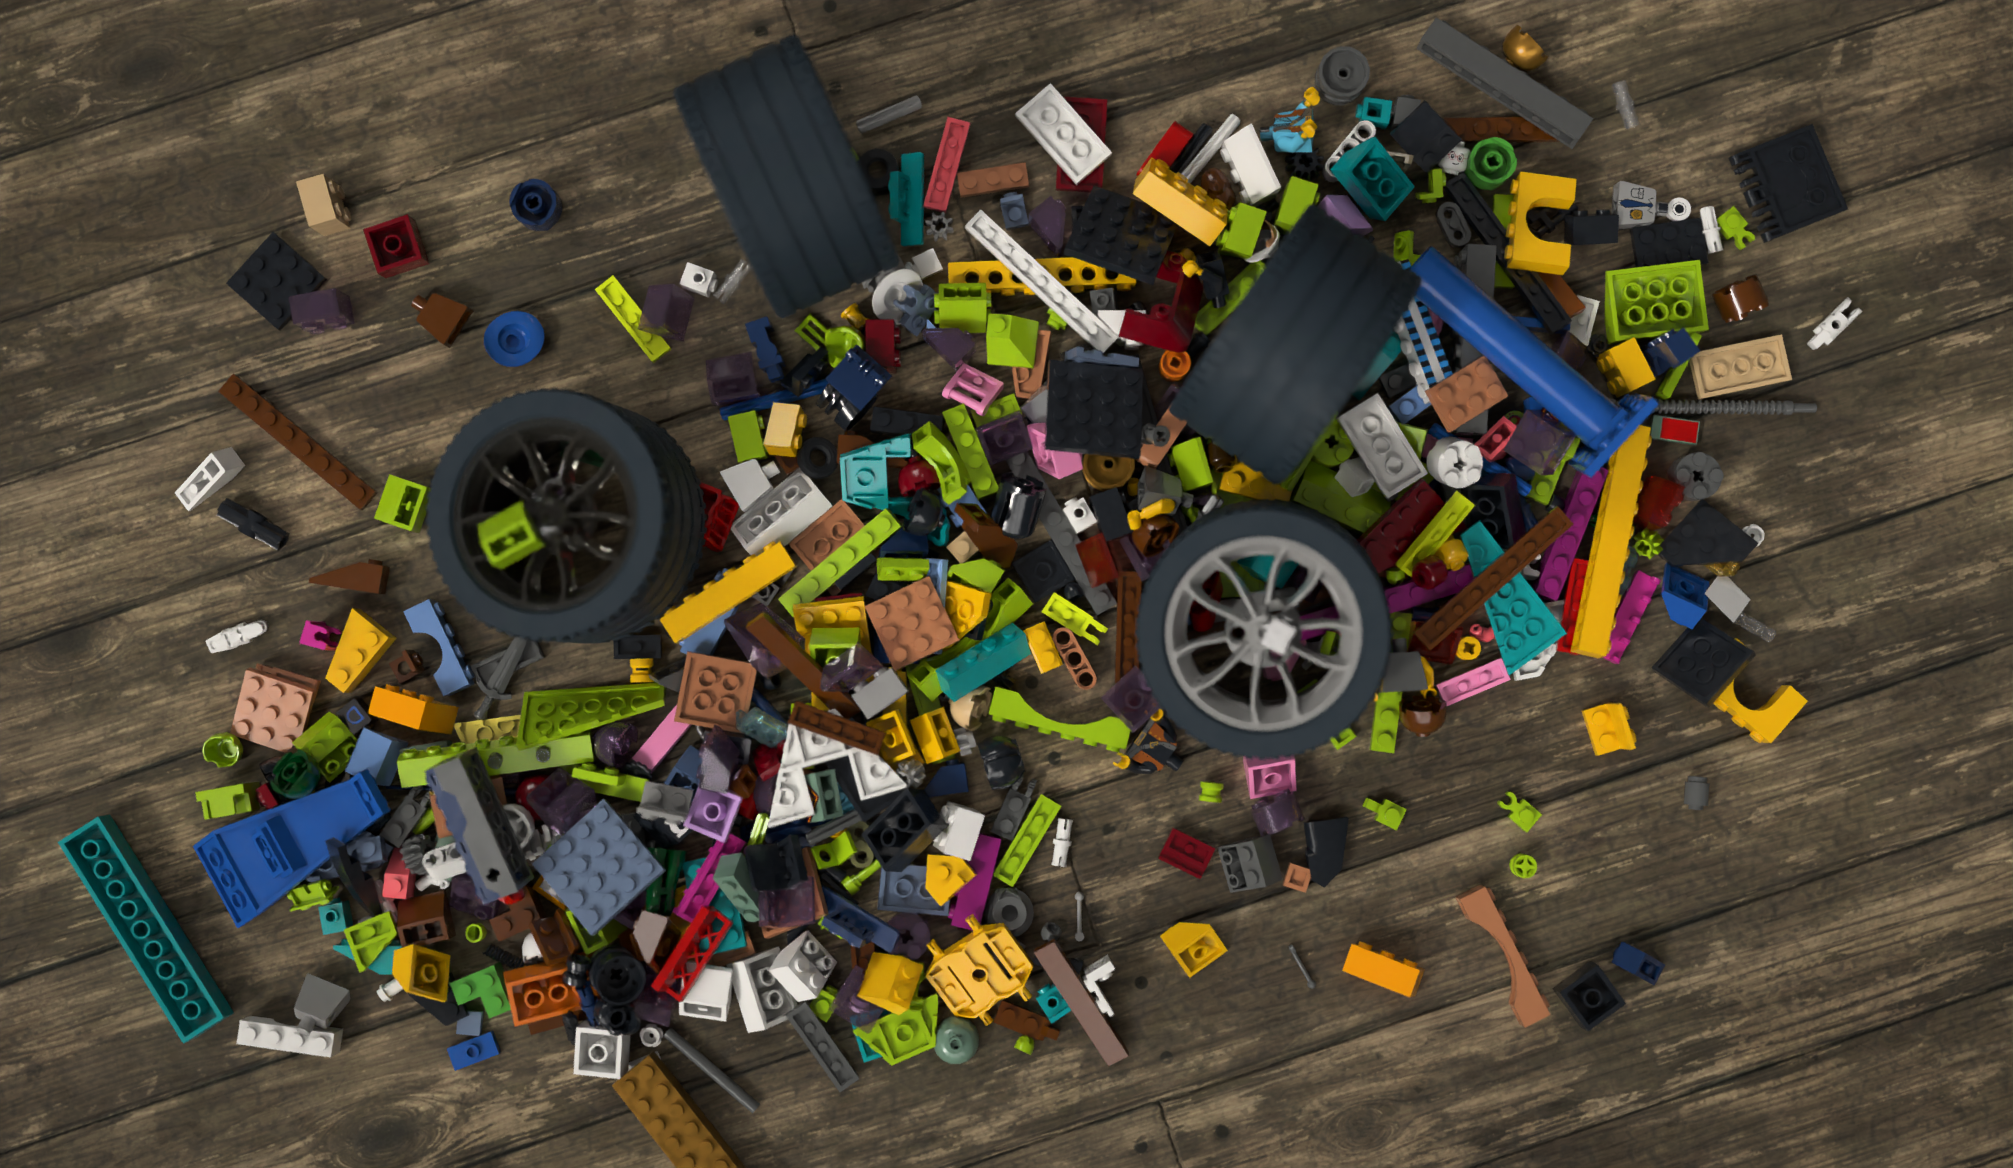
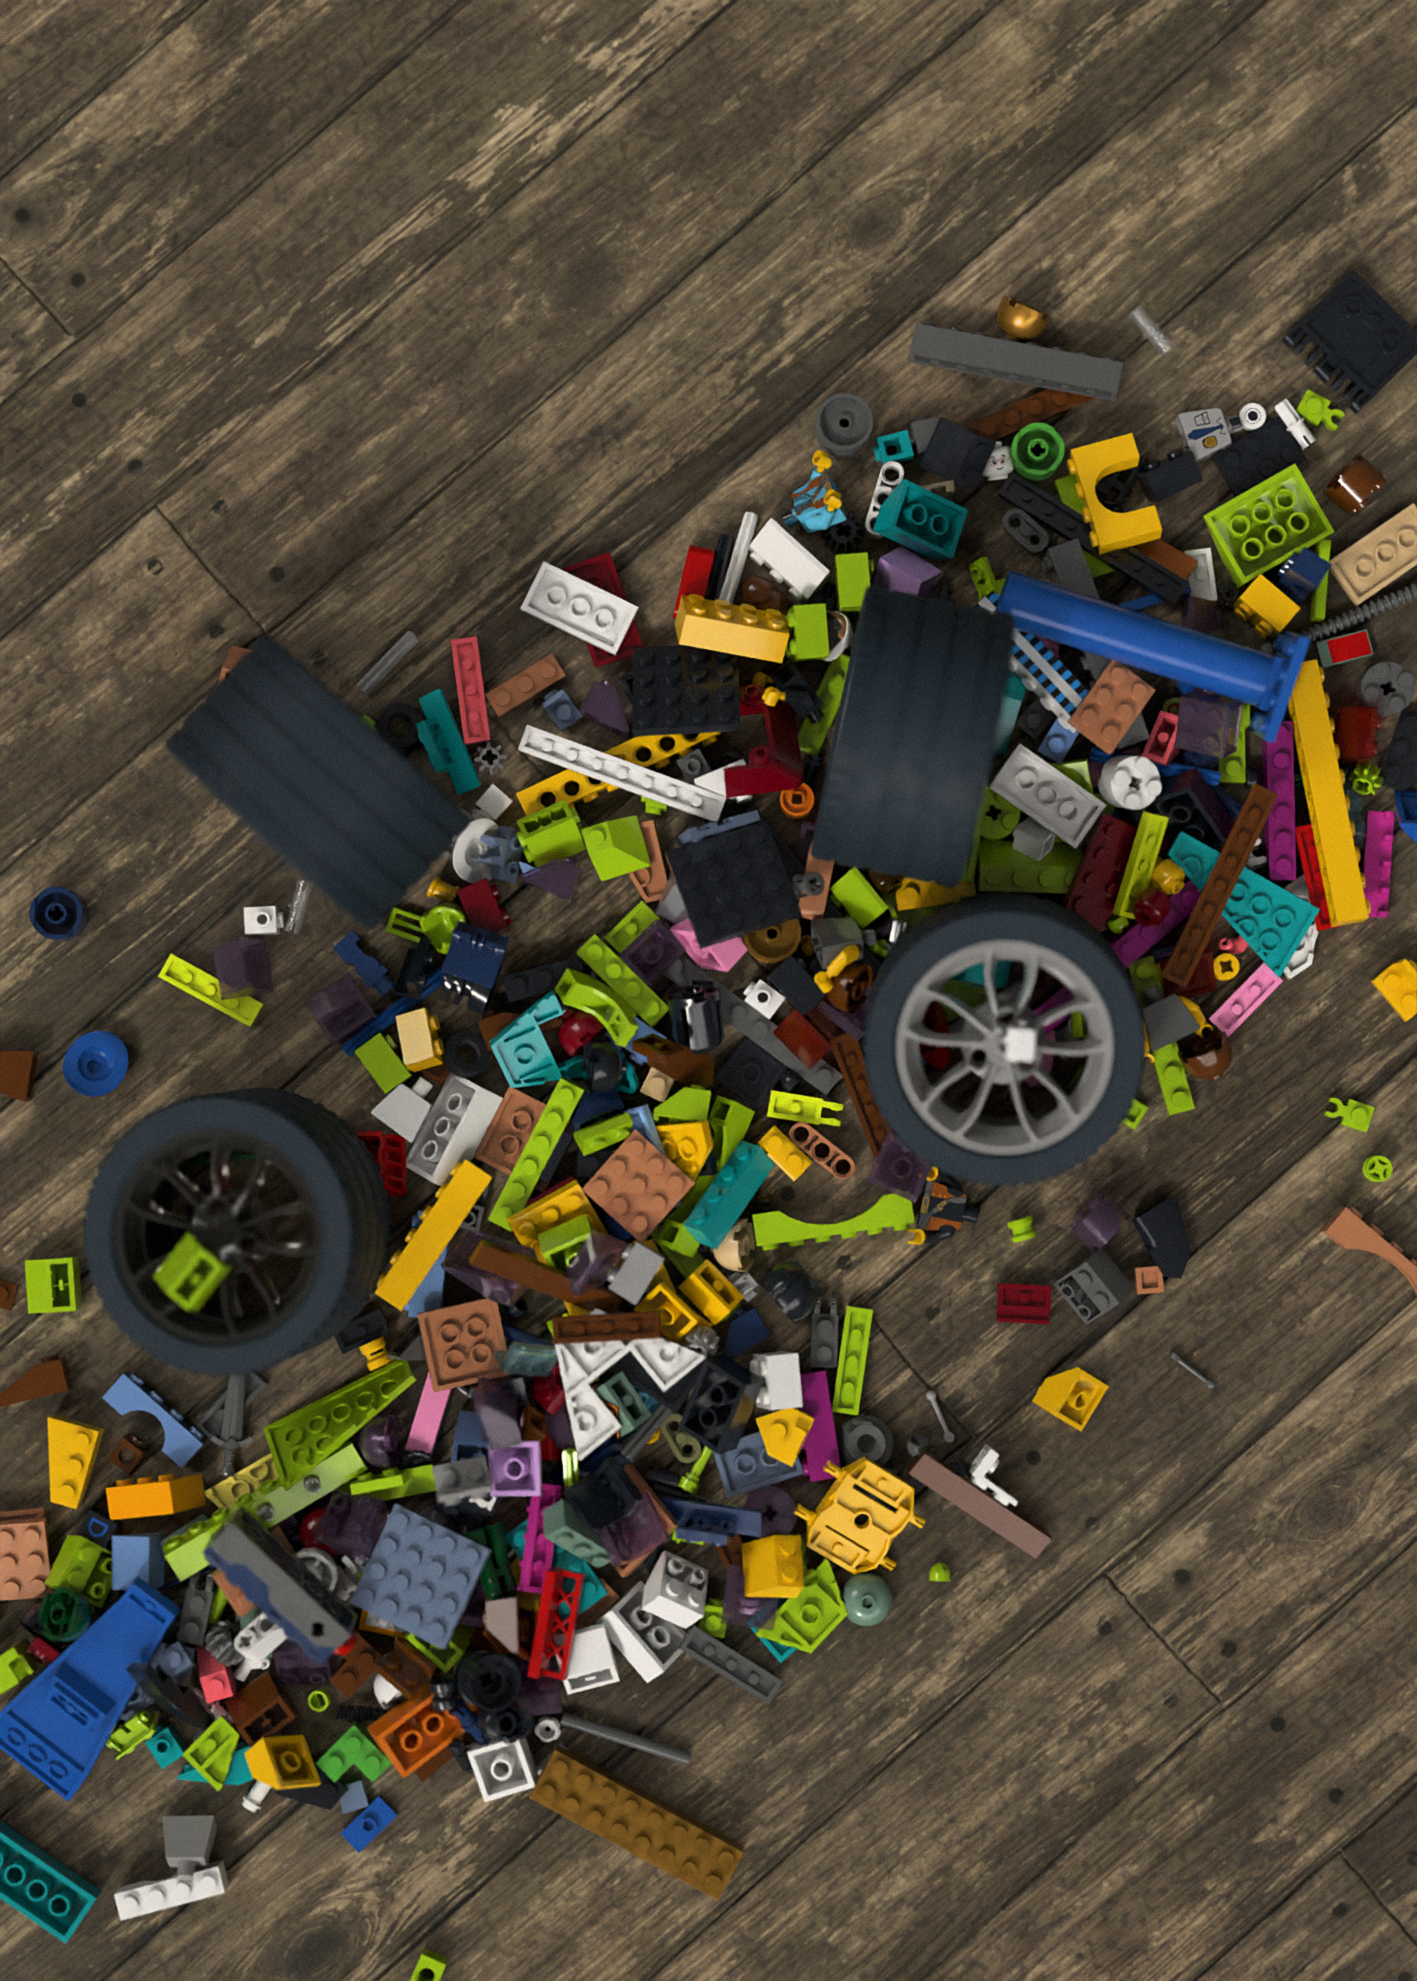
camera: 20 degrees left, 0 degrees up
dark pink hinge [300,620,342,651] -> none
lime bracket [811,831,857,869] -> none
bright pink plate [942,363,1004,416] -> none
reddish brown hinge [993,999,1060,1041] -> none
teal brick [1036,983,1071,1024] -> none
white pin [1051,818,1073,867] -> none
bright pink slope [1243,755,1297,799] -> none
light orange wedge [1342,941,1425,997] -> none
lime plate [1362,798,1407,831] -> none
lime bracket [1415,167,1446,203] -> none

